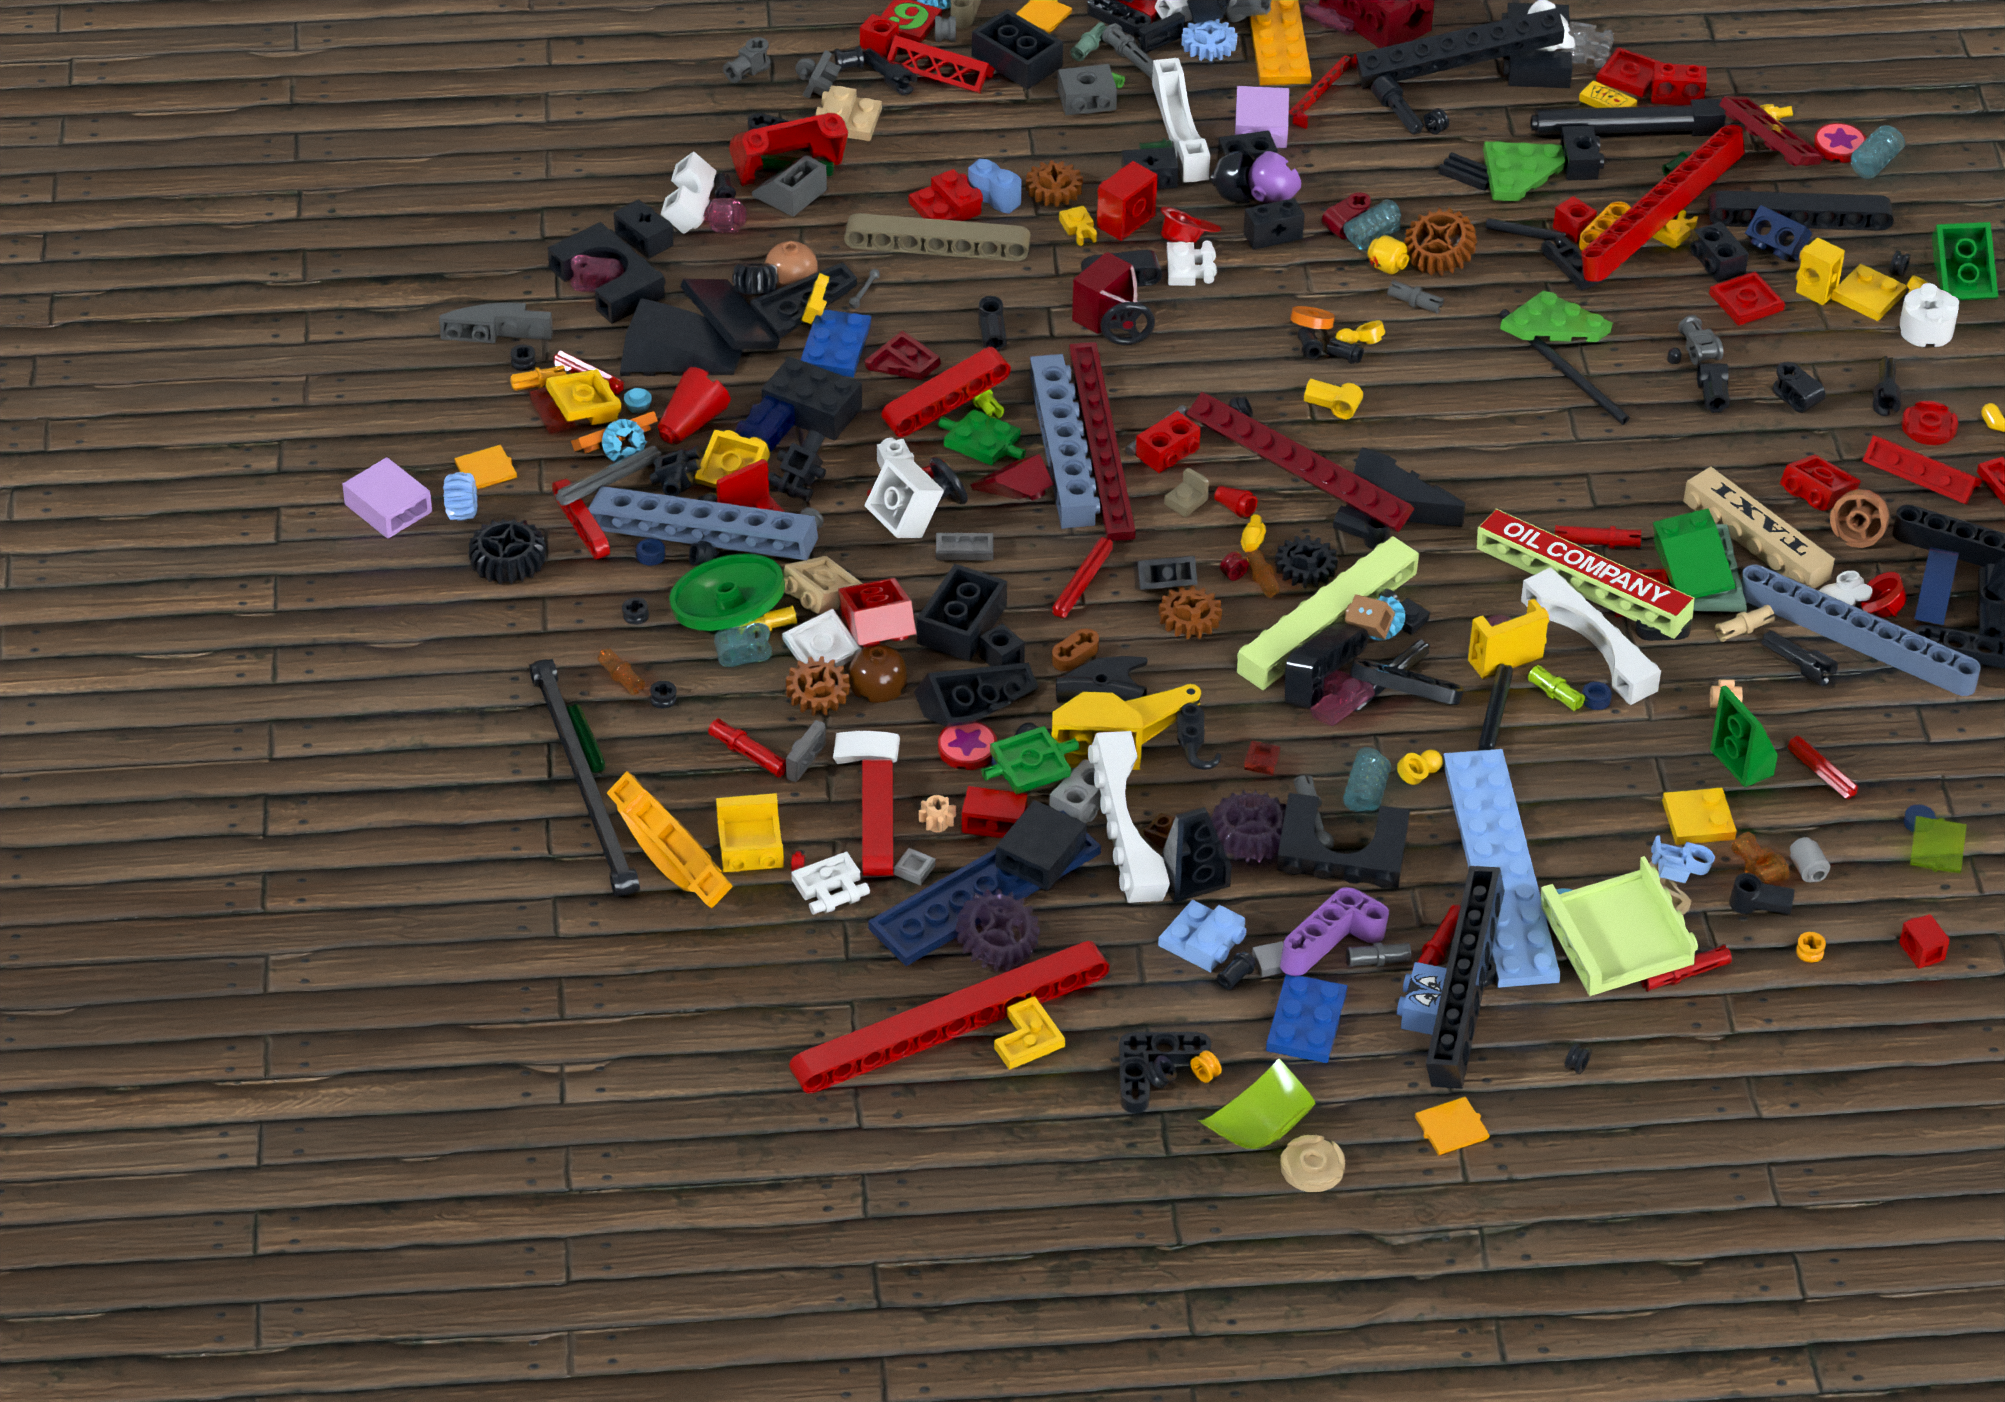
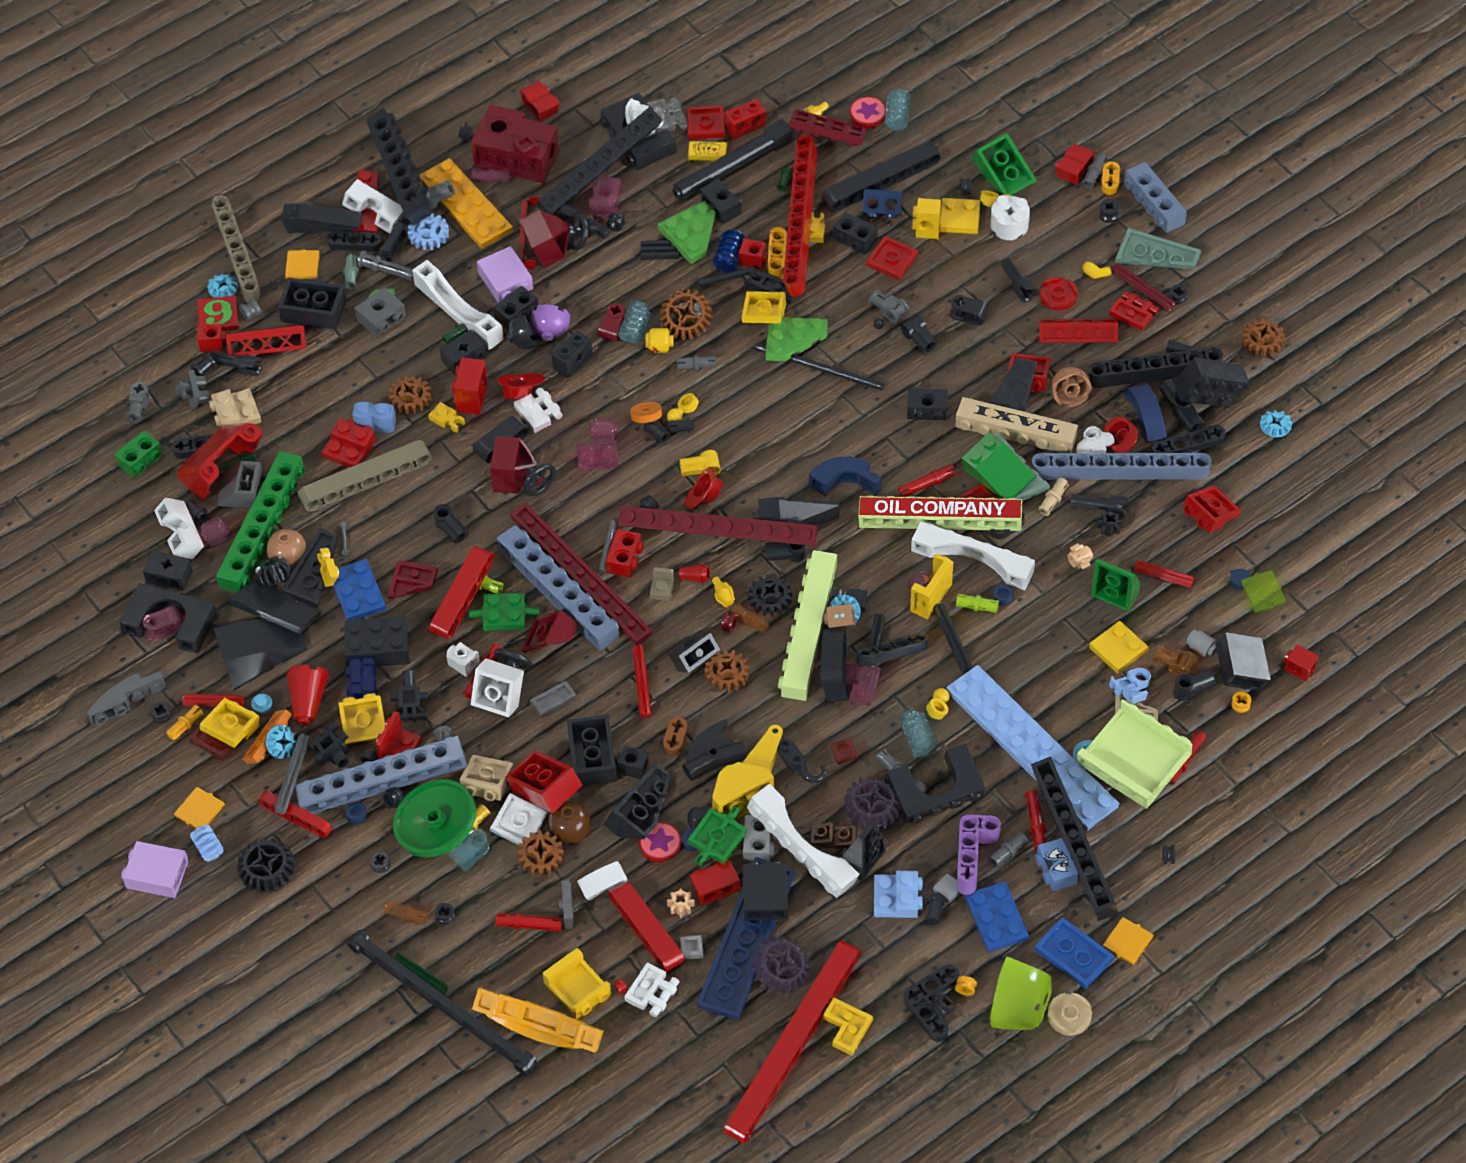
camera: 30 degrees left, 10 degrees up
none -> green brick [114,430,163,479]
none -> green brick [216,451,305,593]
none -> dark red piece [520,210,588,268]
none -> clear pink bracket [577,440,619,471]
none -> clear pink brick [589,176,622,219]
none -> clear pink head [589,417,619,443]
none -> red piece [684,467,723,510]
none -> clear blue piece [713,229,745,272]
none -> yellow plate [742,292,786,324]
none -> dark blue arch [809,457,881,496]
none -> black brick [907,388,948,421]
none -> black wing [989,357,1037,412]
none -> blue plate [1034,917,1114,989]
none -> black gear [1097,511,1123,537]
none -> red plate [1182,485,1241,533]
none -> brick [1216,632,1270,691]

